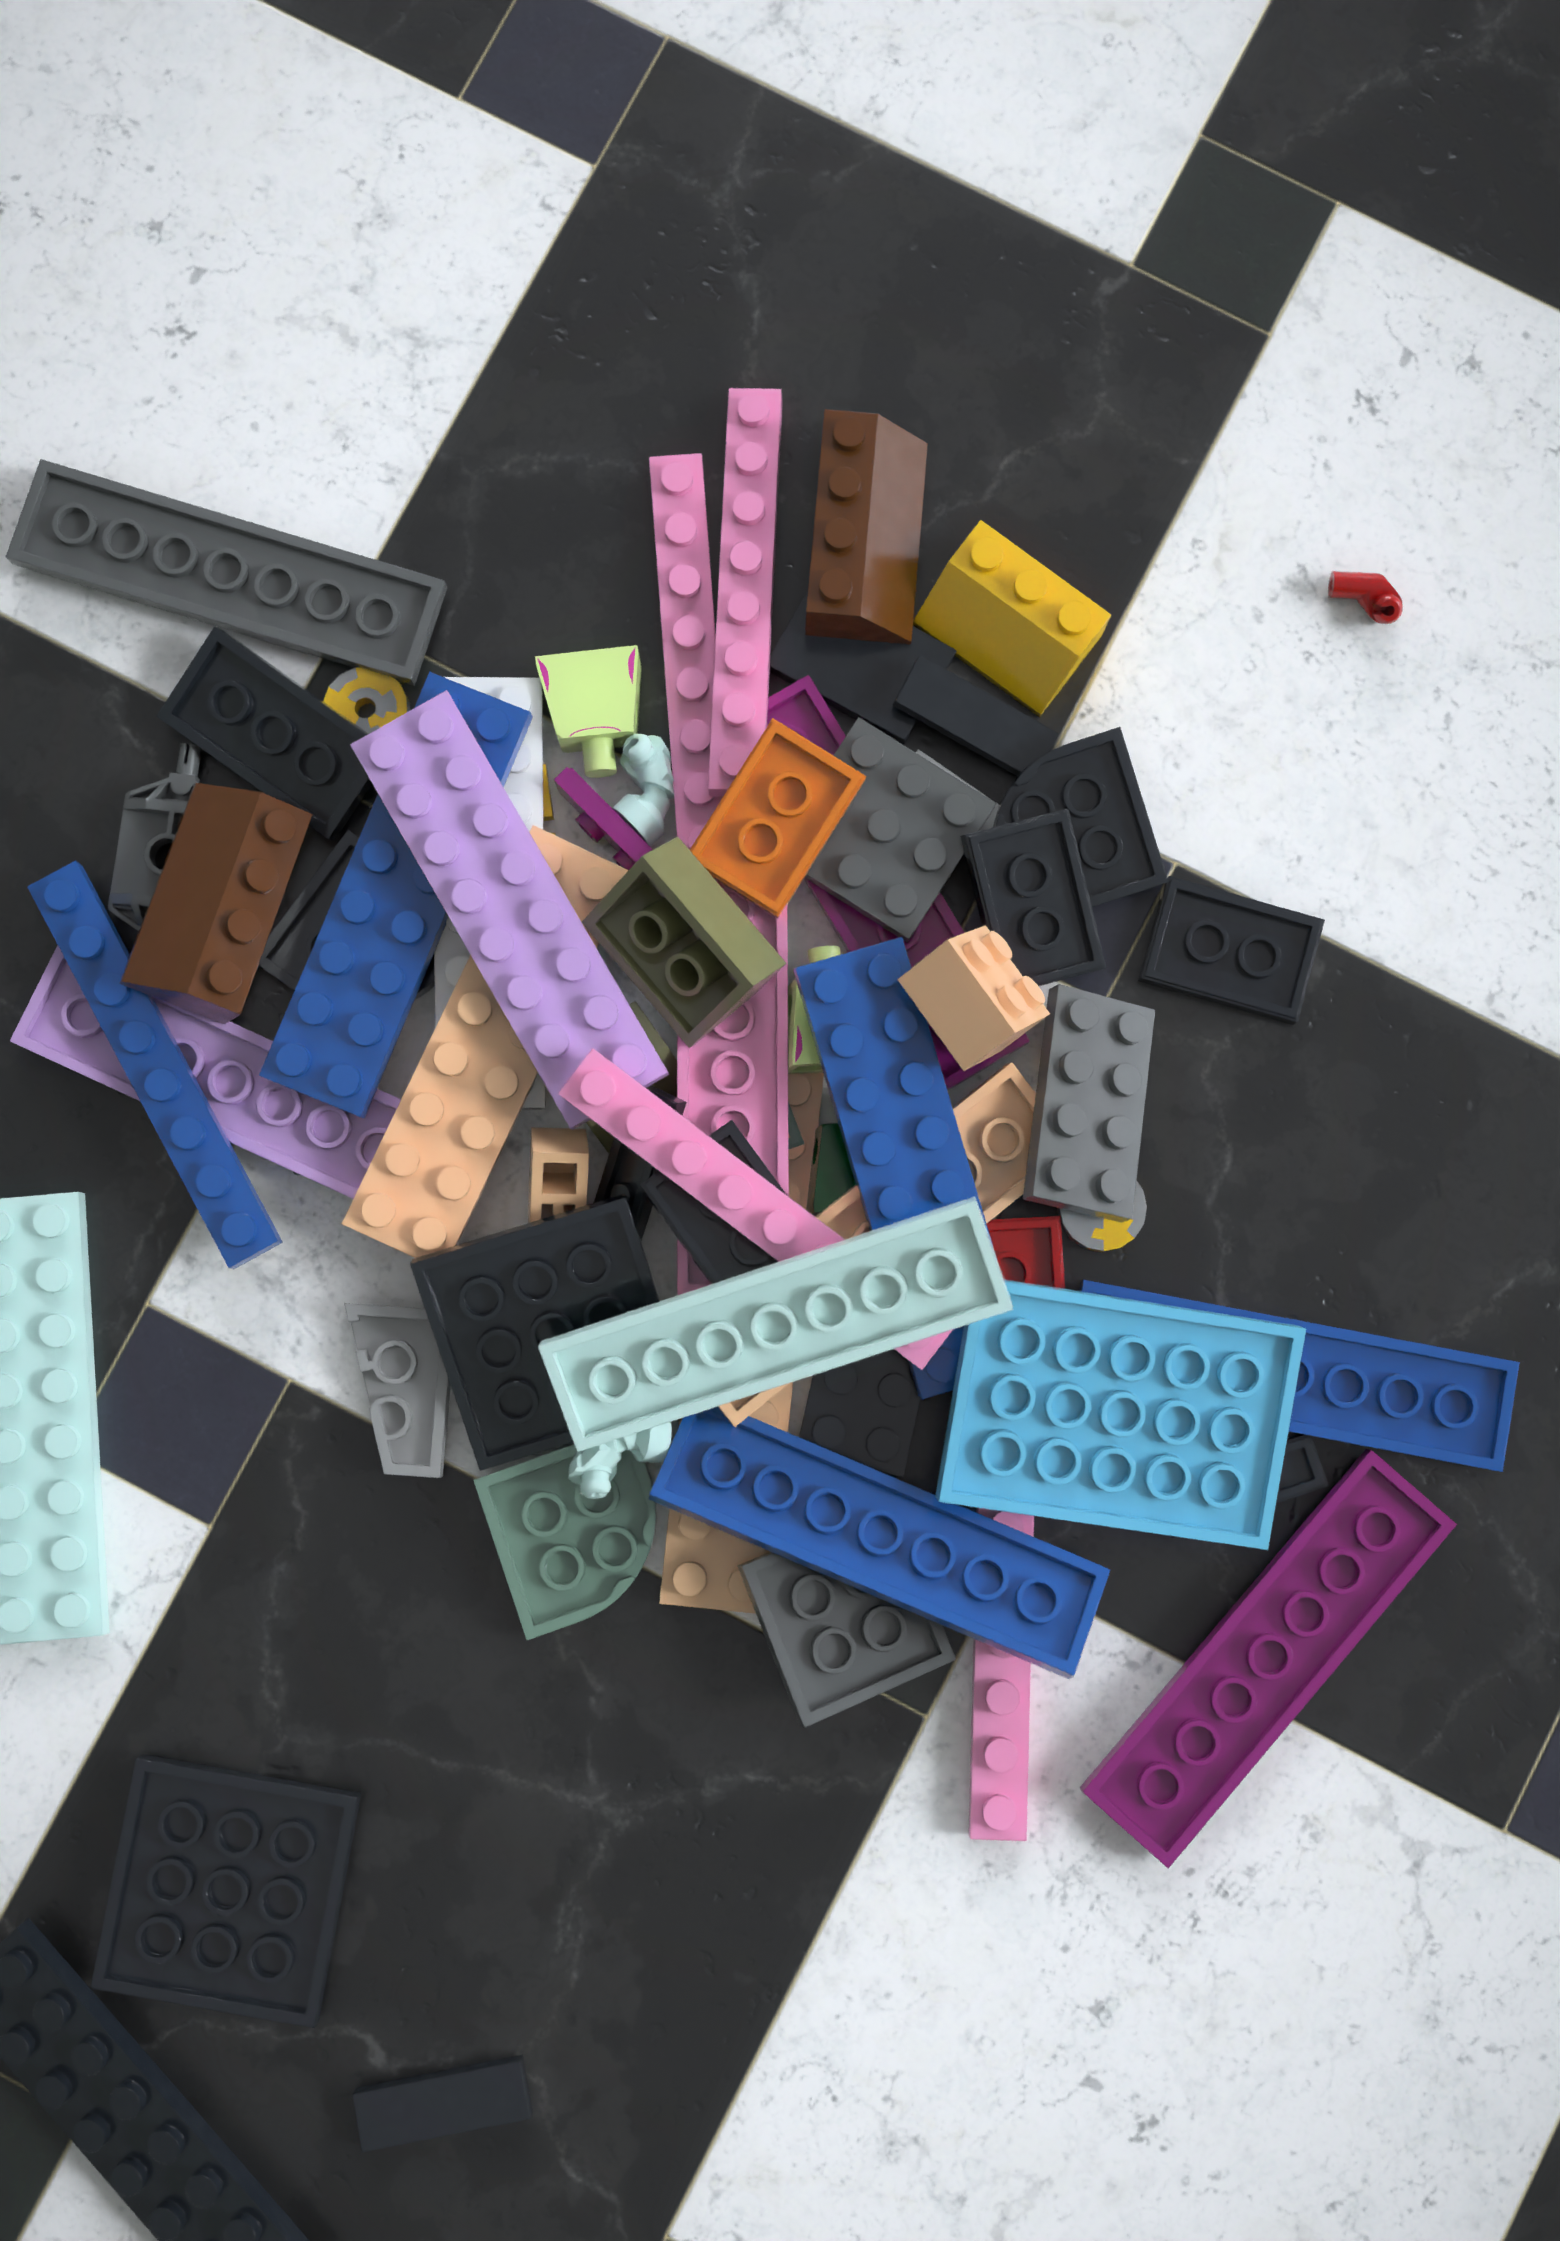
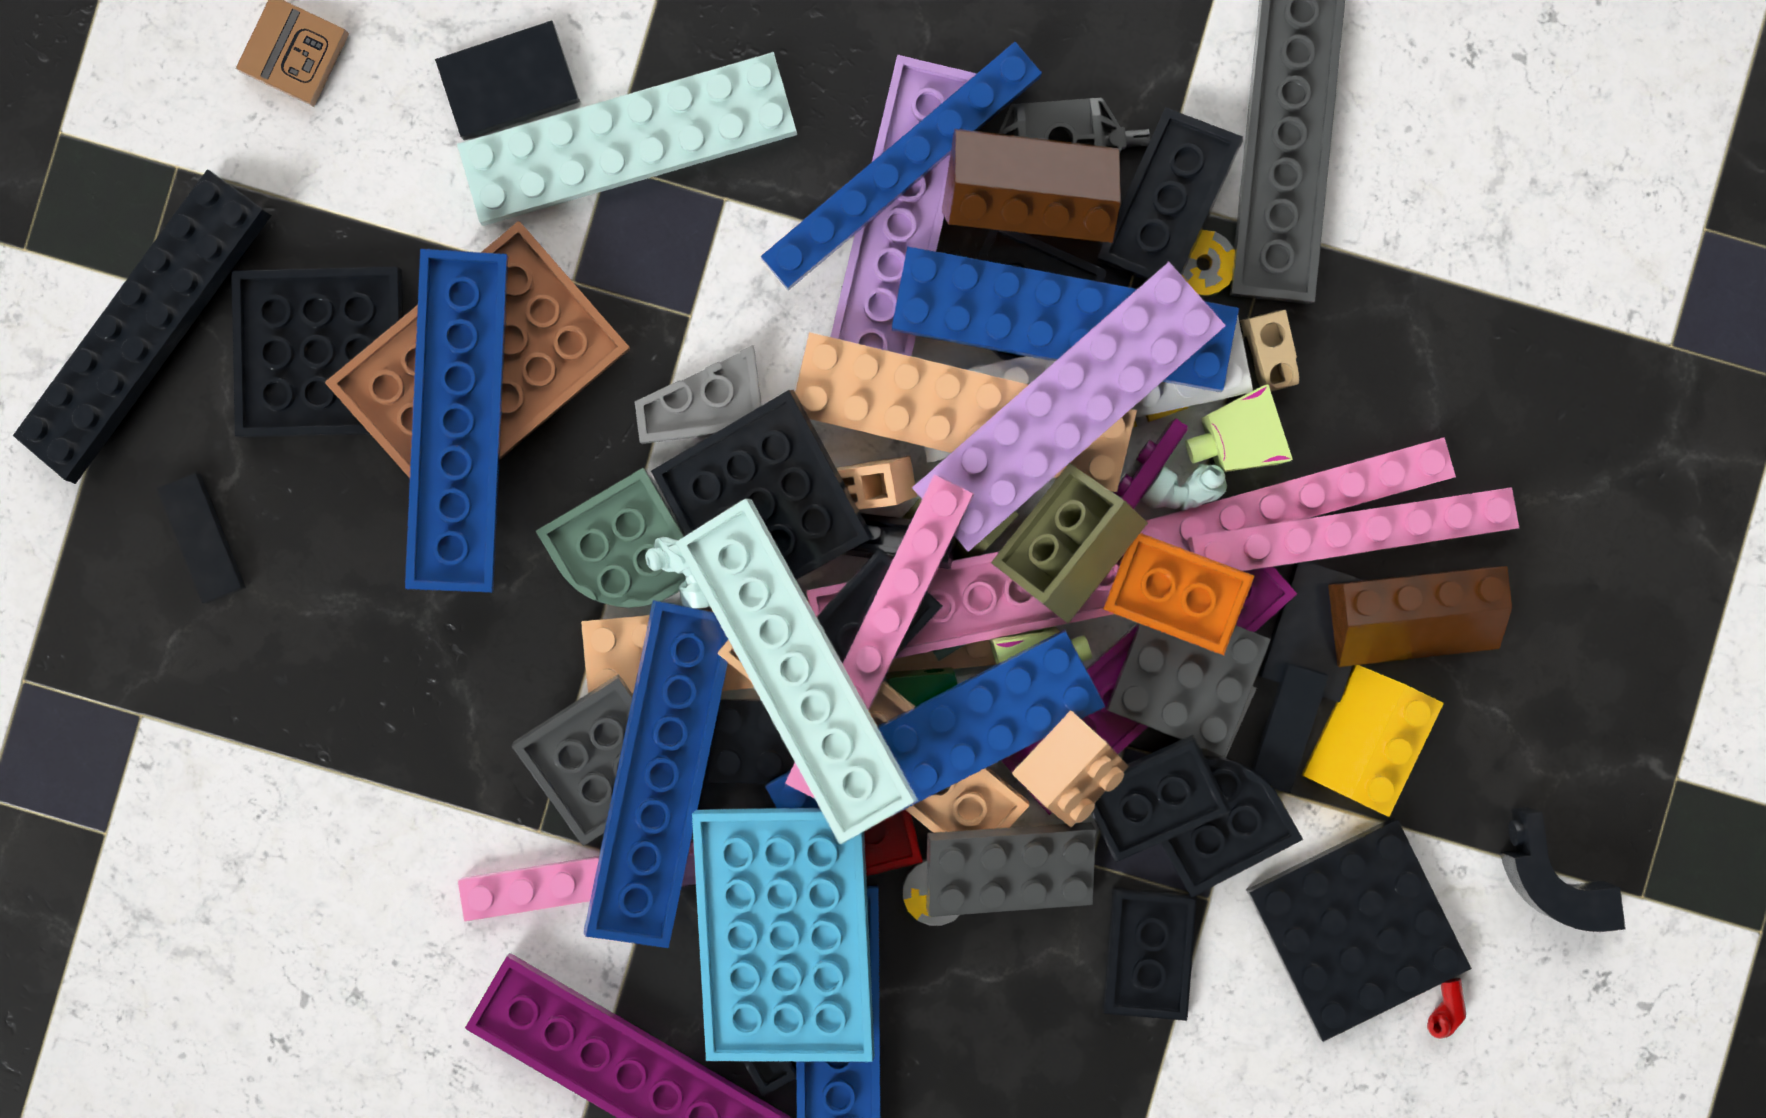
camera: 80 degrees right, 5 degrees up
none -> nougat plate [325,221,630,478]
none -> blue plate [405,249,508,592]
none -> tan leg [1240,310,1299,392]
none -> black plate [1246,817,1472,1042]
none -> black arch [1500,807,1626,932]

